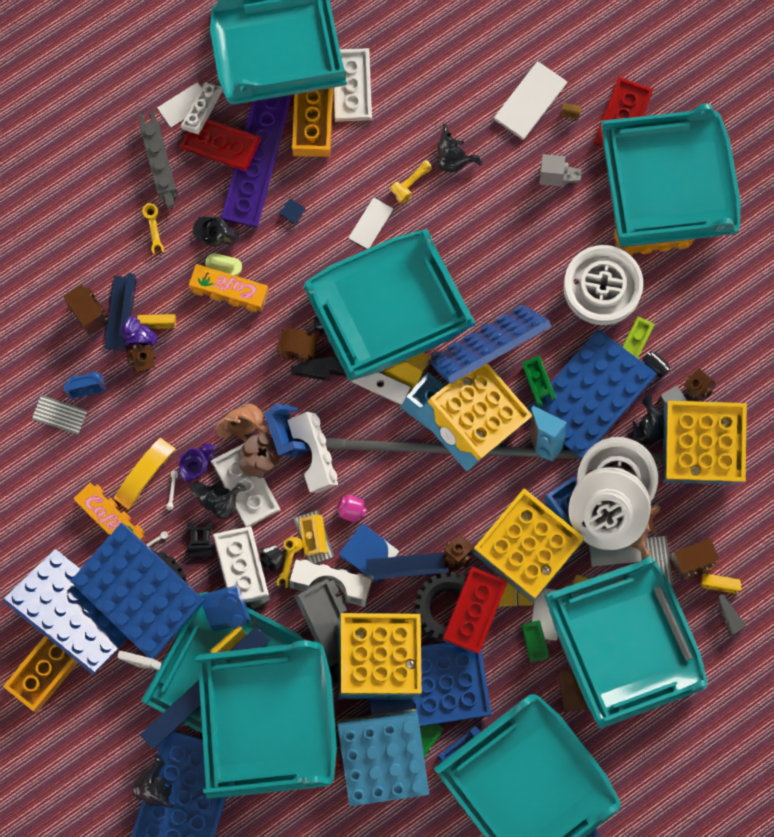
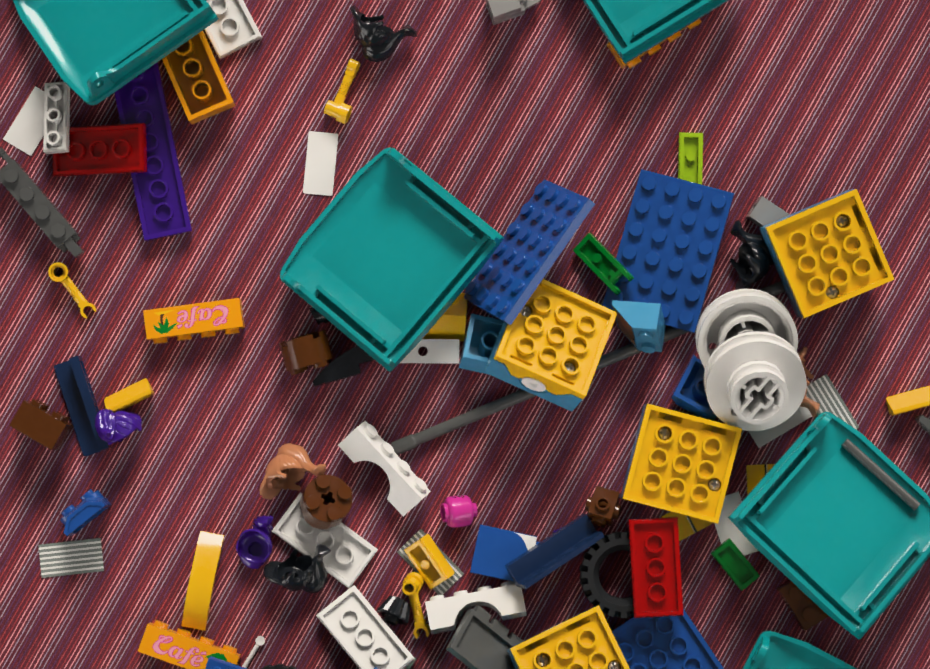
camera: 30 degrees left, 10 degrees up
reddish brown brick [127,343,156,373] -> none
white hinge [166,471,178,510] -> none
black piece [187,522,213,558] -> none
black piece [193,216,239,247] -> none
yellowish green piece [205,253,242,277] -> none
blue panel [264,404,311,457] -> none
dark blue tile [279,199,306,225] -> none
white wheel [564,245,643,325] -> none
black brick [642,351,671,379] -> none
reddish brown brick [670,538,719,581] -> none
reddish brown brick [684,368,717,401] -> none

